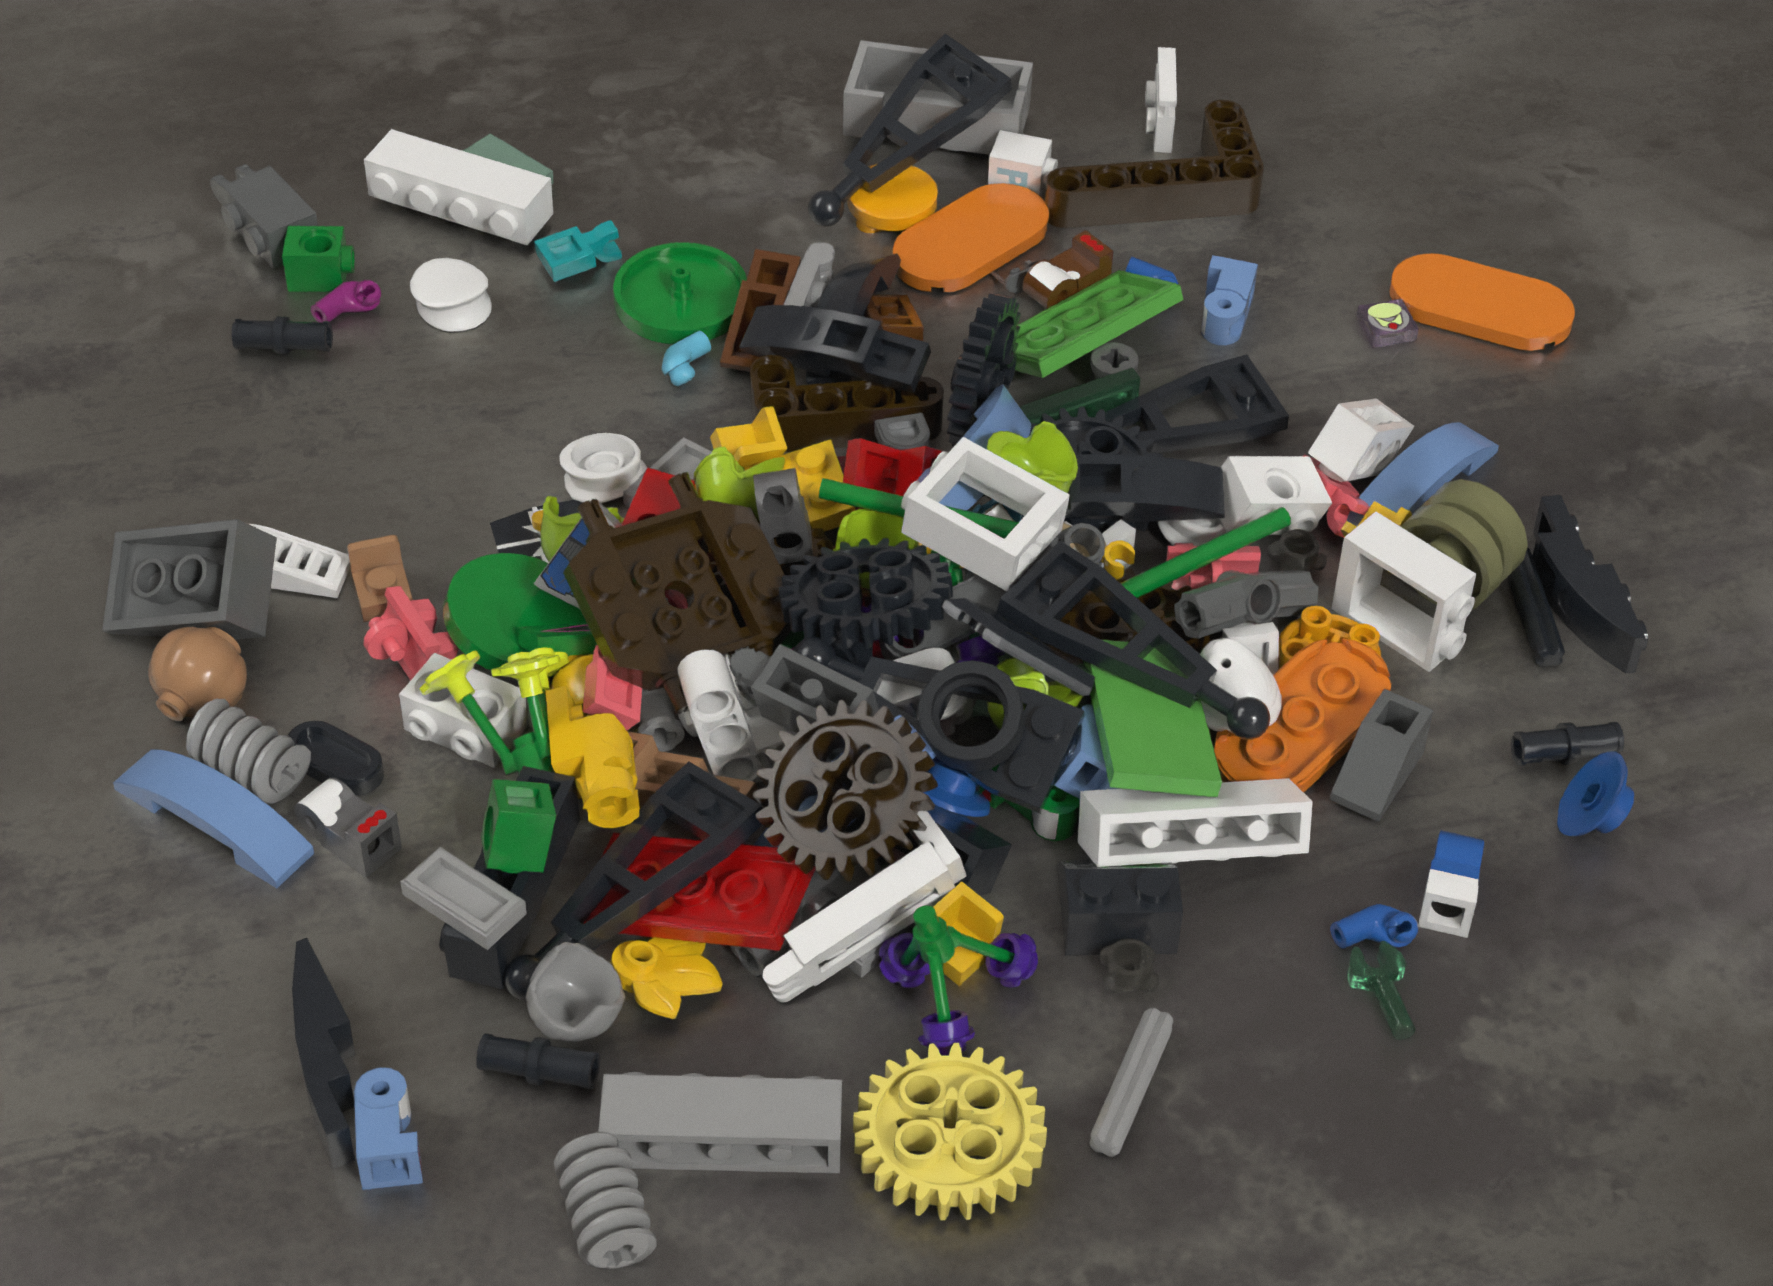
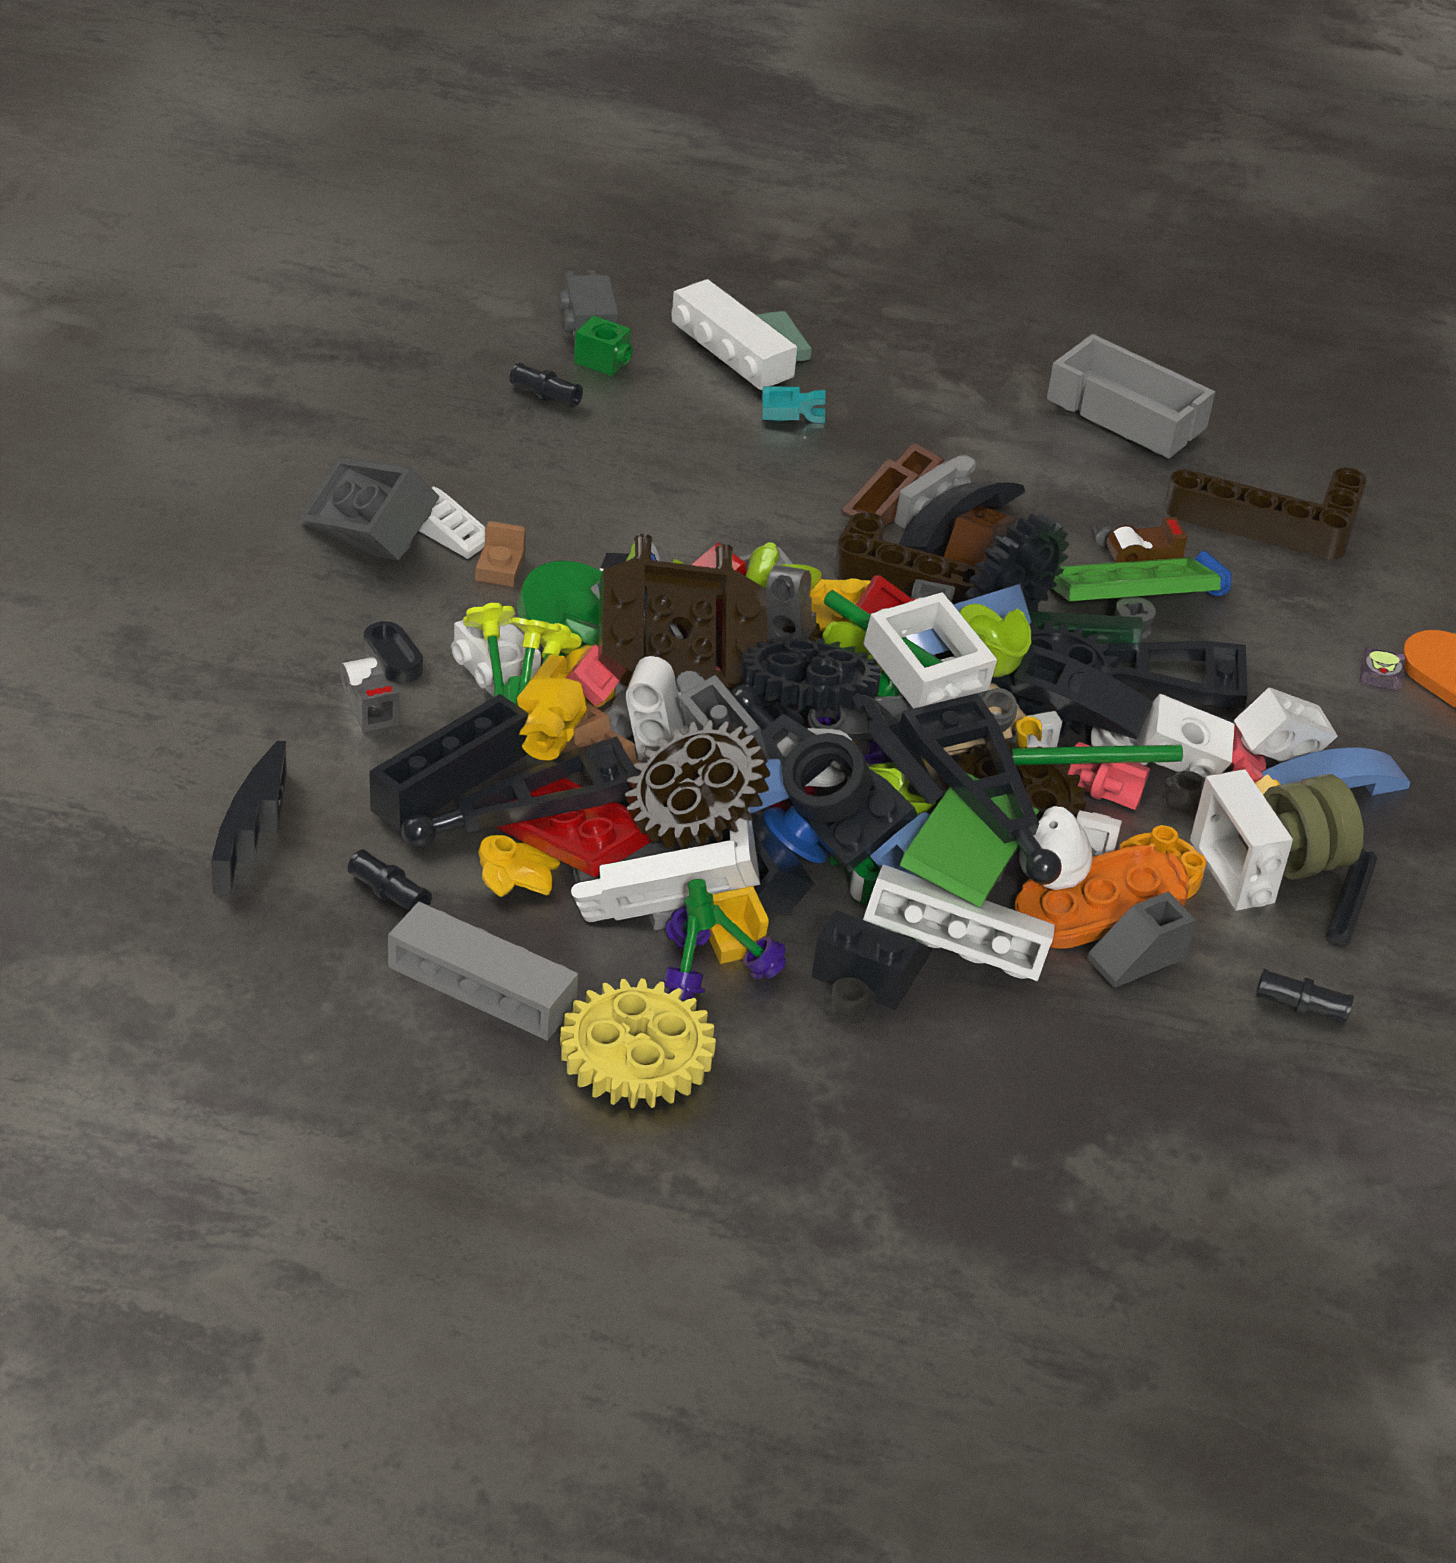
camera: 25 degrees right, 5 degrees down
medium blue slope [113,749,314,888] -> none
medium nougat plant [148,627,247,721] -> none
light grey piece [186,698,311,804] -> none
magenta arm [310,280,382,322] -> none
medium blue leg [354,1067,423,1190] -> none
coral hips [363,586,459,681] -> none
light grey tile [400,847,527,950] -> none
white piece [410,258,492,332] -> none
green brick [481,779,556,873] -> none
light grey hair [526,942,625,1042] -> none
light grey piece [554,1132,657,1269] -> none
white piece [559,433,647,503] -> none
green piece [613,242,747,344] -> none
medium azure arm [661,330,711,387] -> none
yellow panel [710,406,787,468] -> none
black slope [739,305,931,394] -> none
black plate [808,34,1012,227] -> none
light orange tile [847,164,938,233] -> none
orange tile [893,183,1049,293] -> none
white brick [988,130,1058,197] -> none
light grey axle [1089,1008,1174,1157] -> none
white plate [1145,47,1177,153] -> none
dark grey piece [1174,570,1318,639] -> none
medium blue leg [1201,255,1258,345] -> none
blue arm [1330,904,1419,949] -> none
clear green bar [1347,941,1416,1040] -> none
leg [1418,830,1484,938] -> none
black slope [1532,495,1648,674] -> none
blue piece [1557,751,1634,836] -> none

